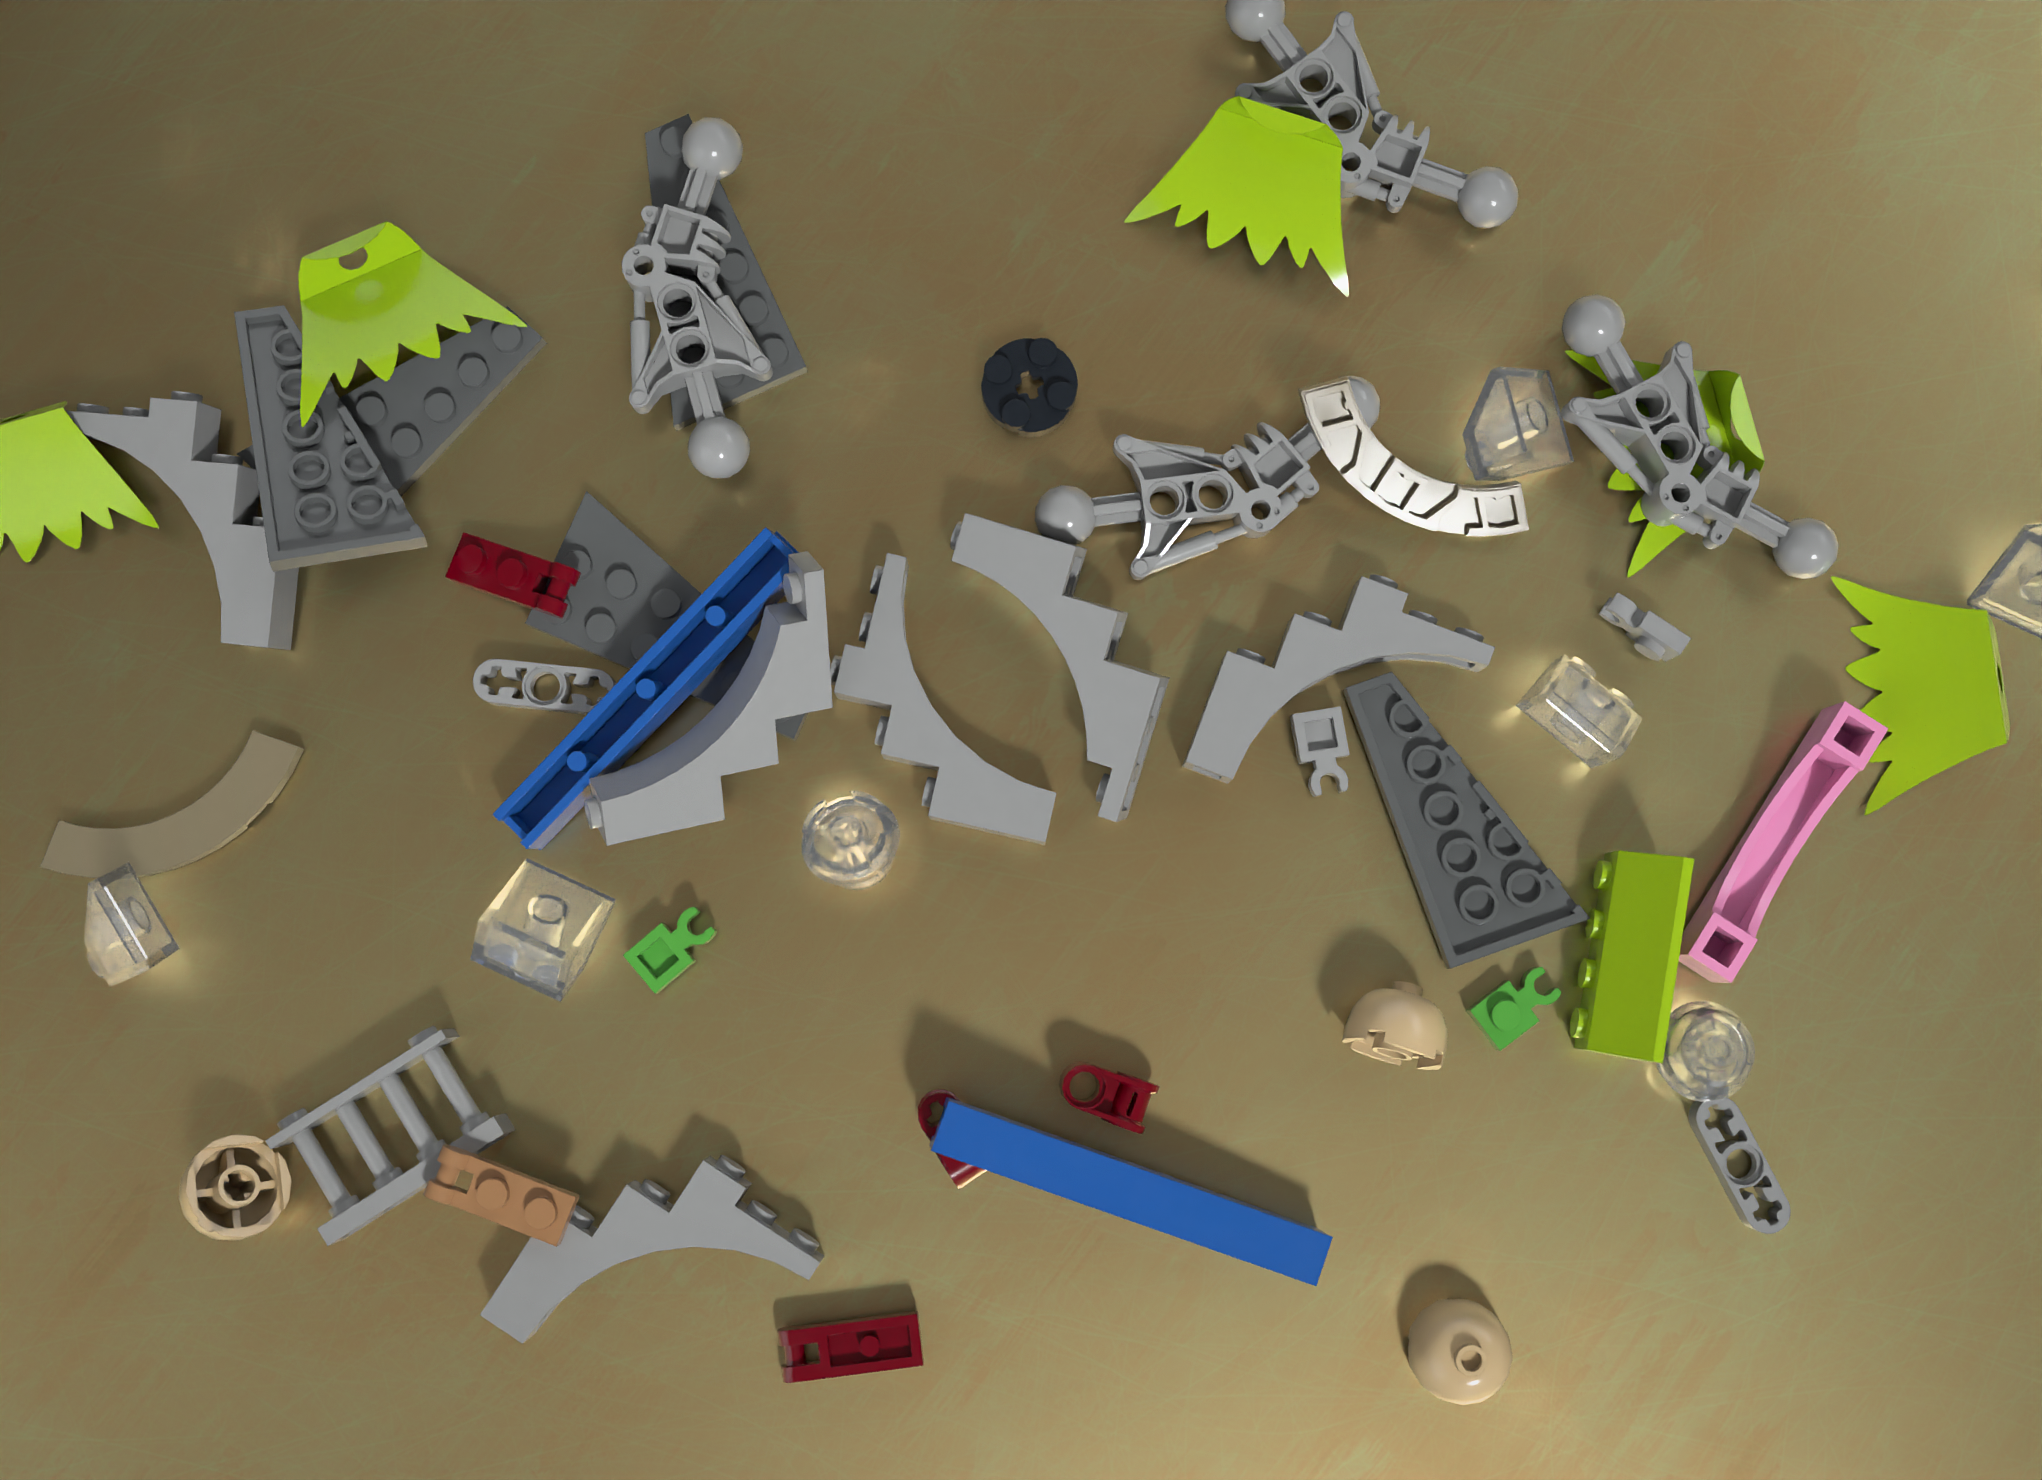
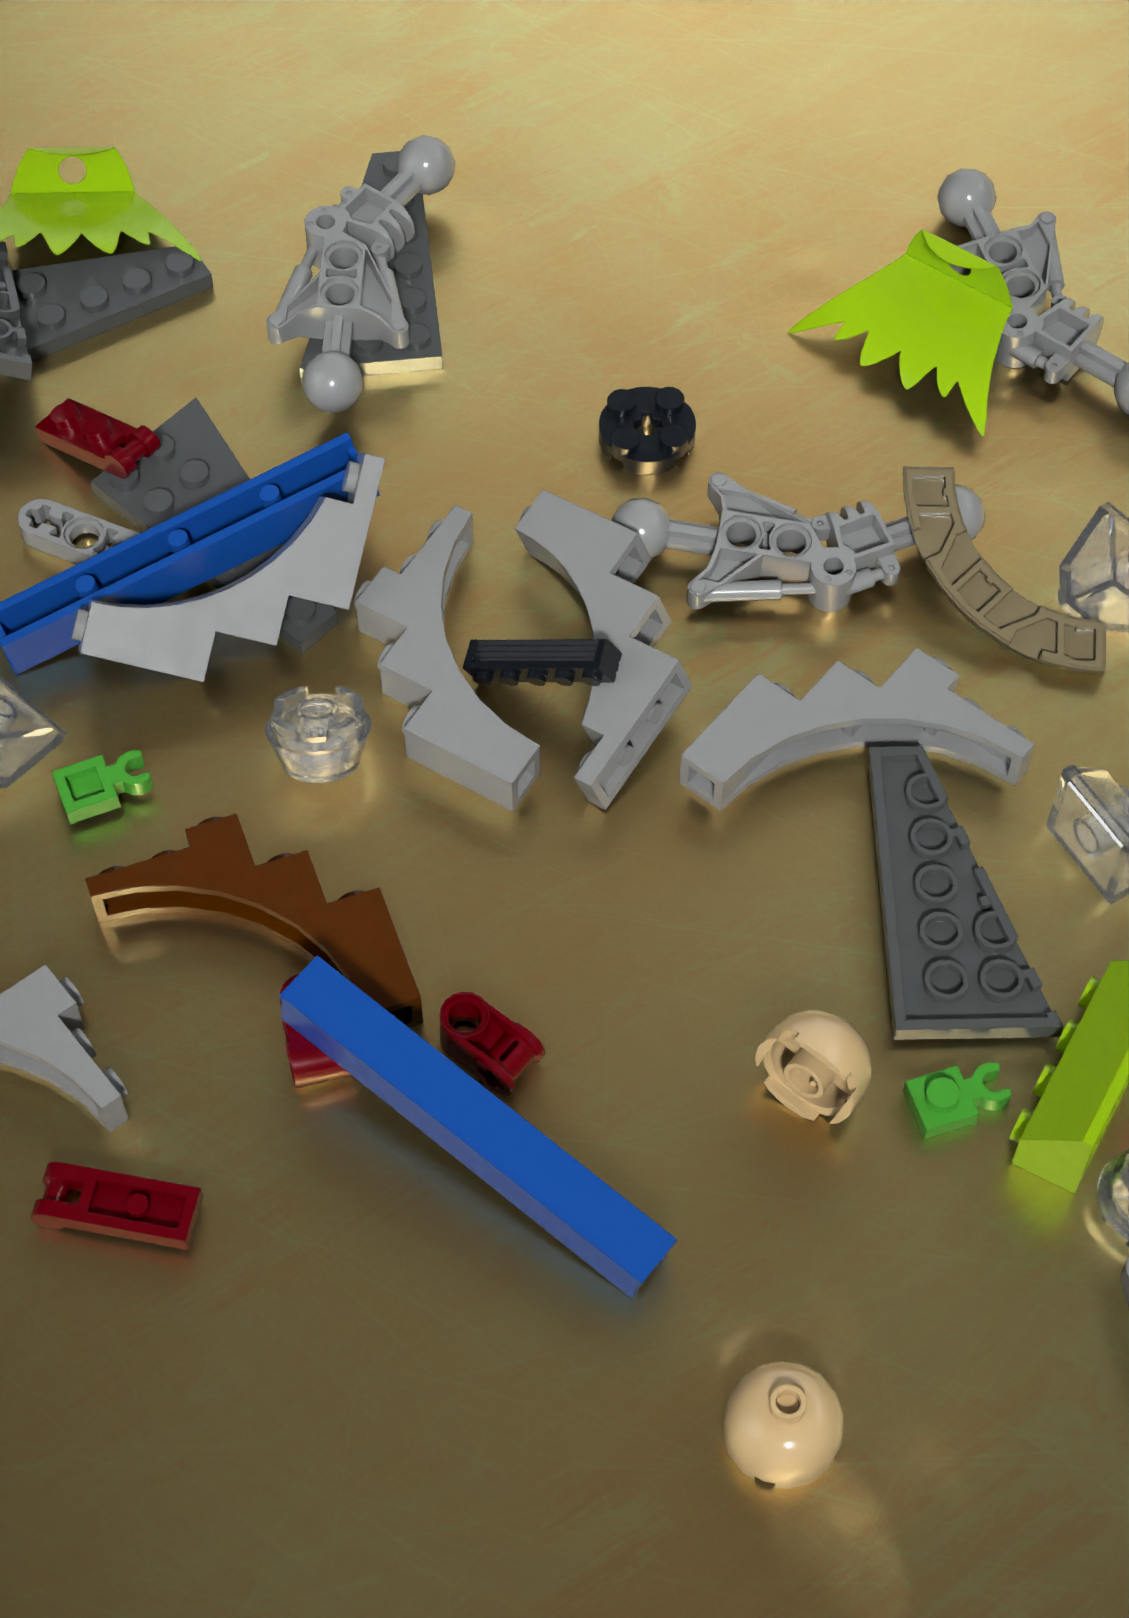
camera: 20 degrees right, 25 degrees down
light grey plate [1290,706,1350,797] -> none
none -> reddish brown arch [85,813,423,1027]
none -> black piece [462,639,622,686]

